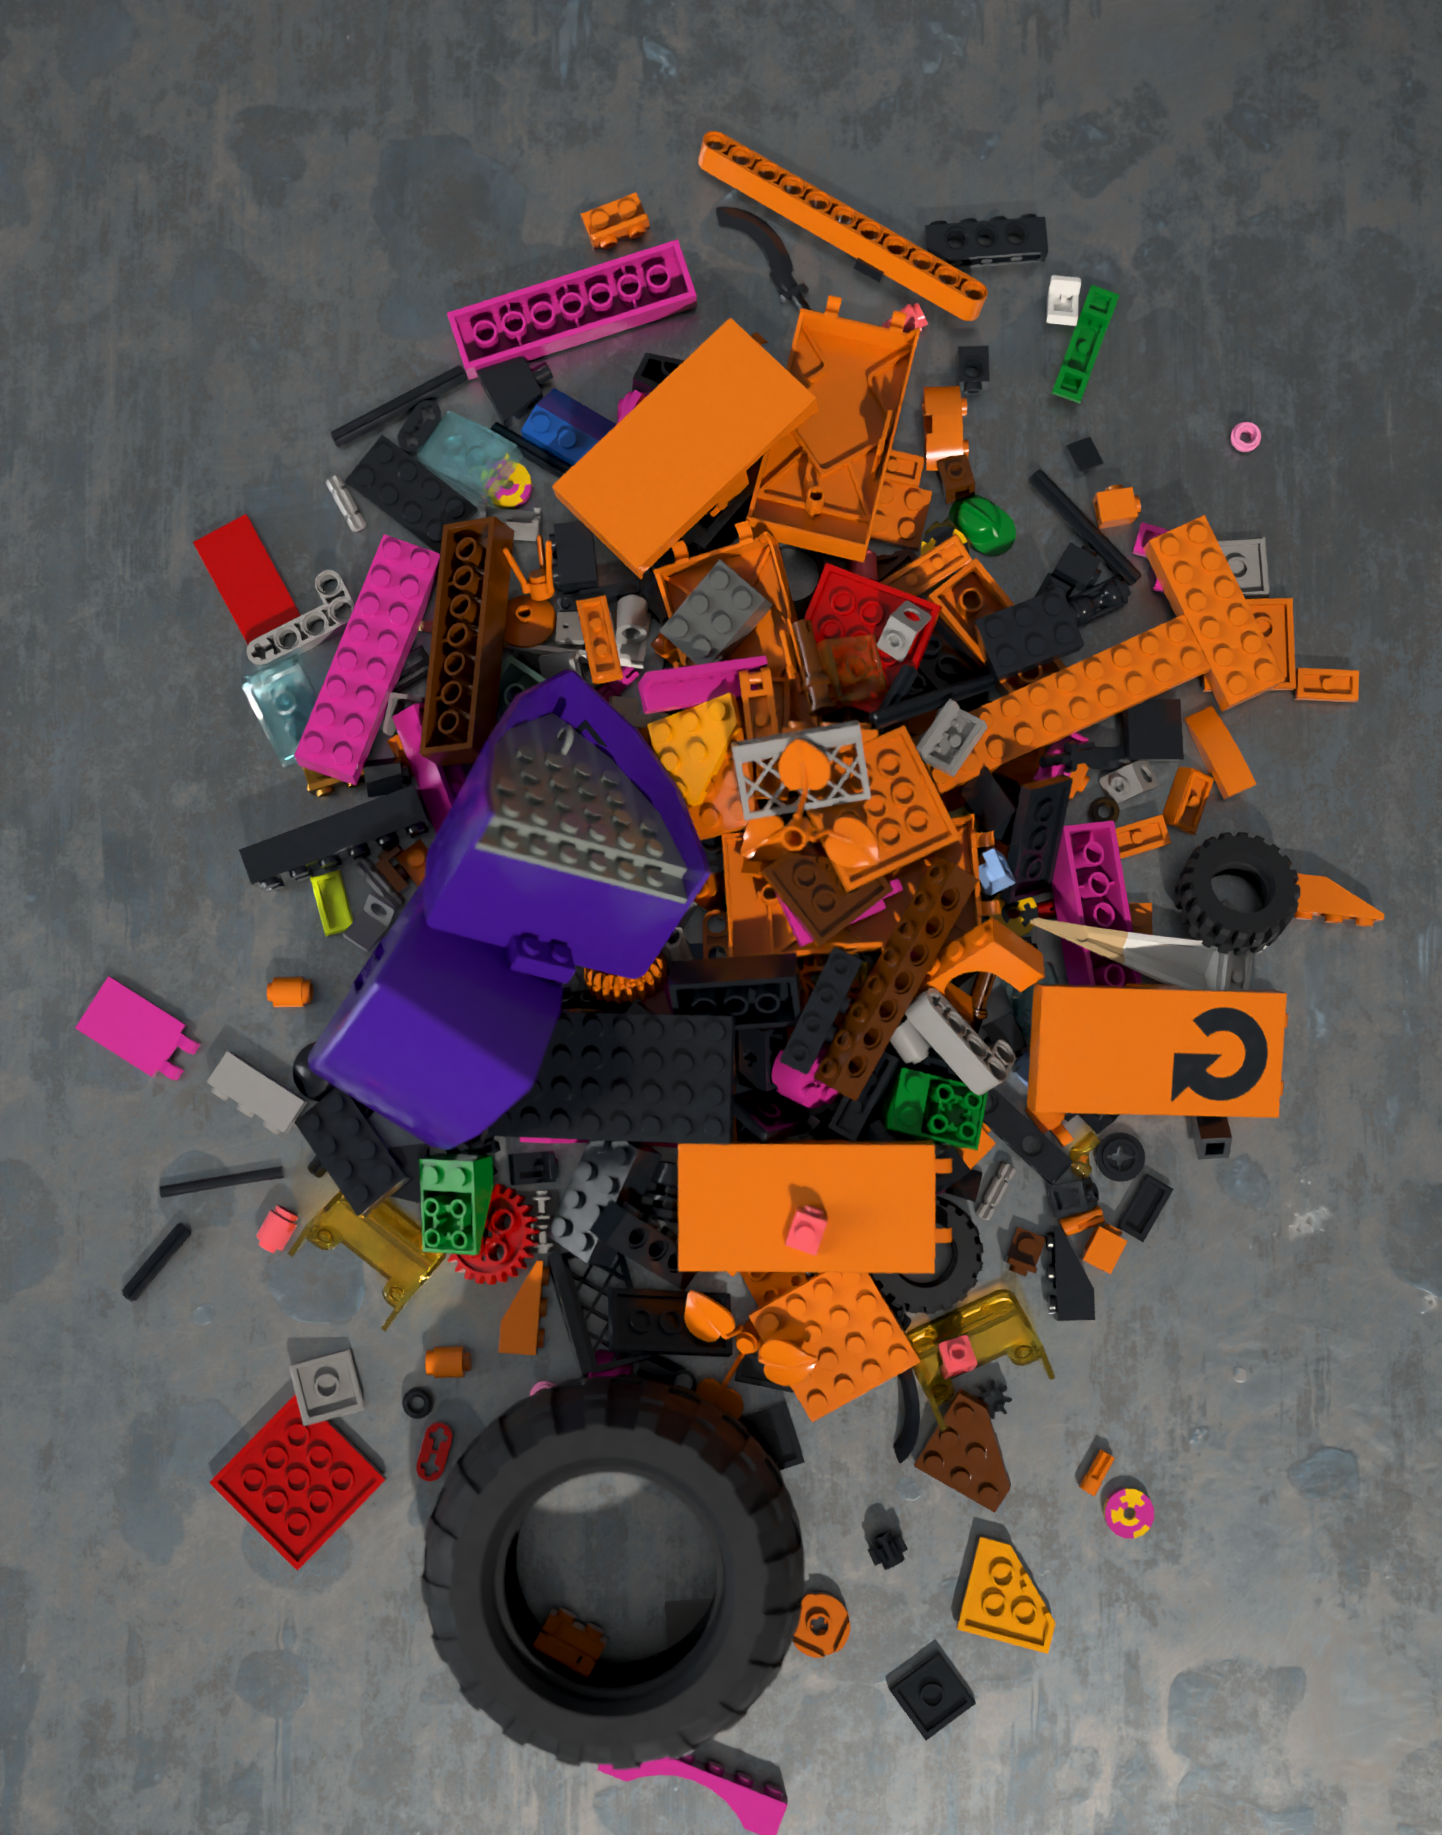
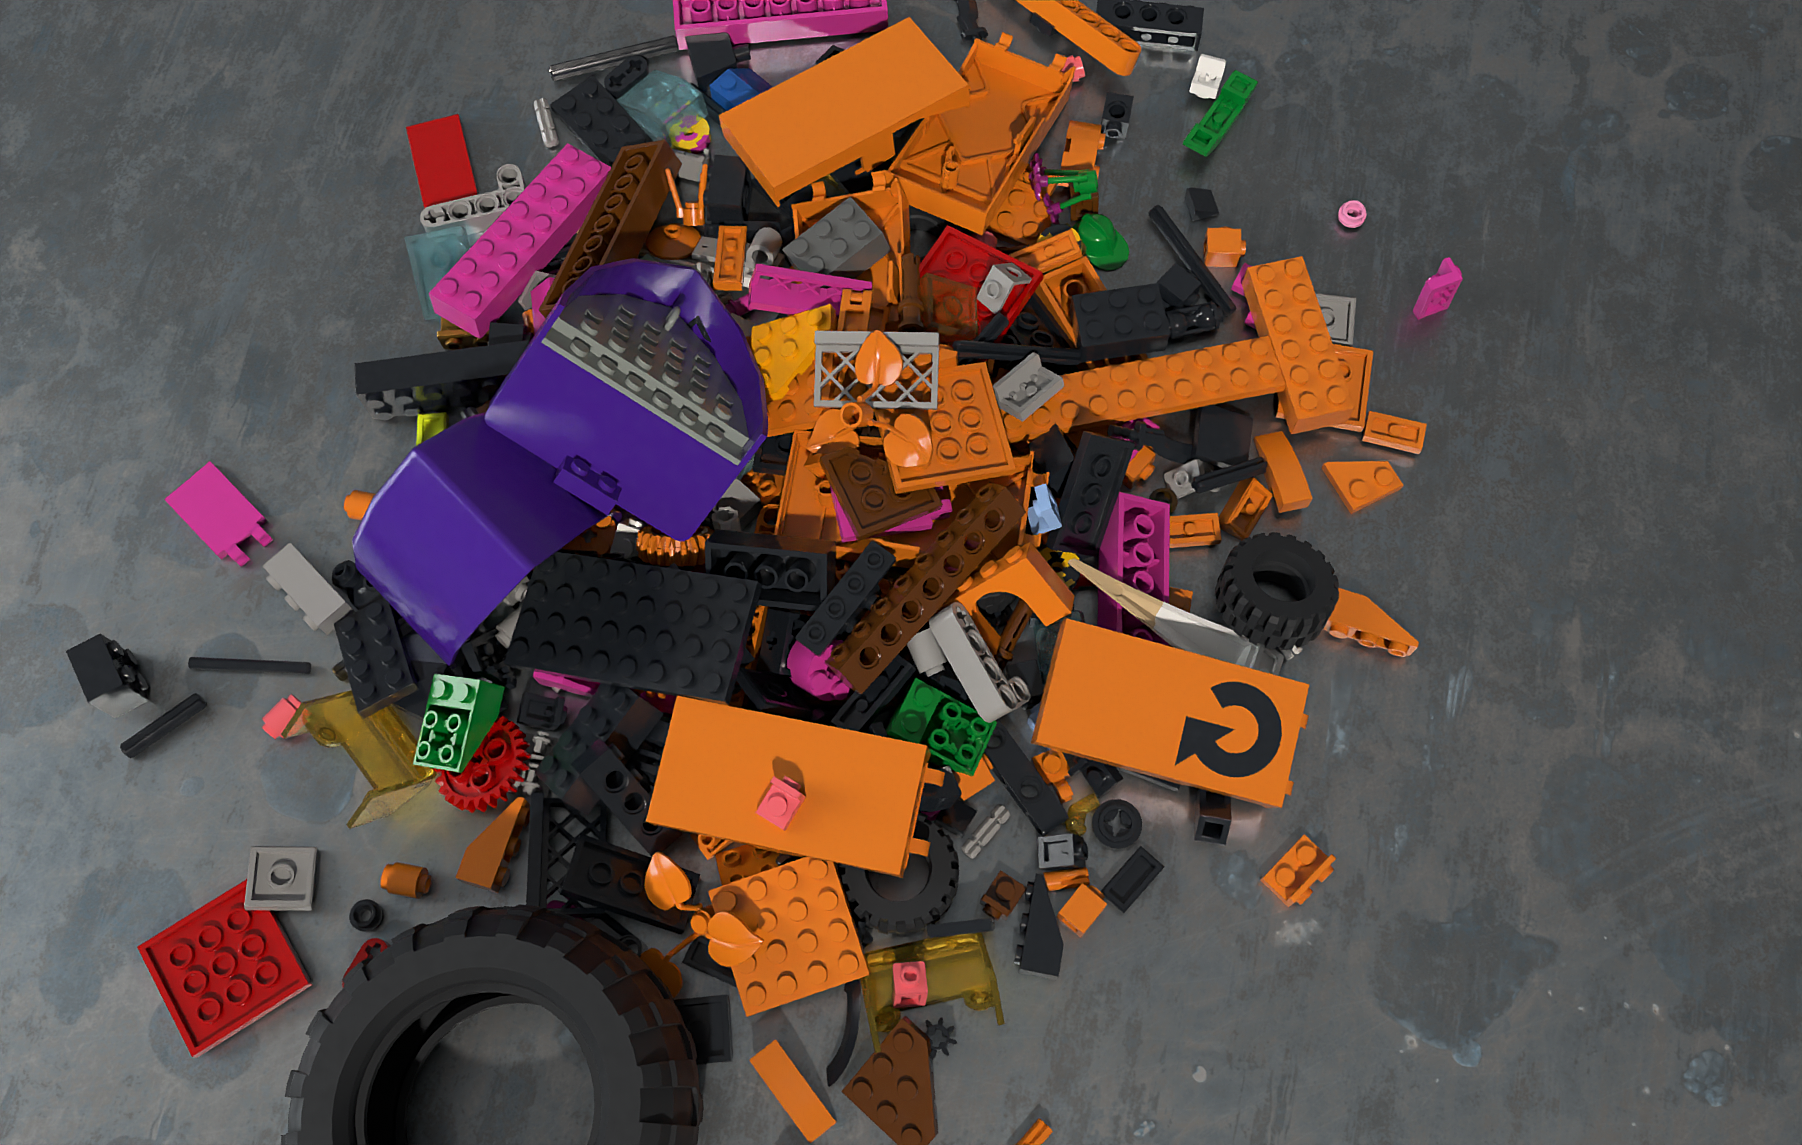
camera: 15 degrees right, 15 degrees down
none -> black brick [66,633,149,718]
none -> black plate [331,560,361,589]
none -> orange slope [749,1039,837,1144]
none -> black tile [926,918,995,938]
none -> plant [1028,153,1098,225]
none -> black axle [1191,457,1268,494]
none -> orange bracket [1260,834,1336,907]
none -> orange wing [1321,461,1403,514]
none -> dark pink bracket [1413,257,1463,320]

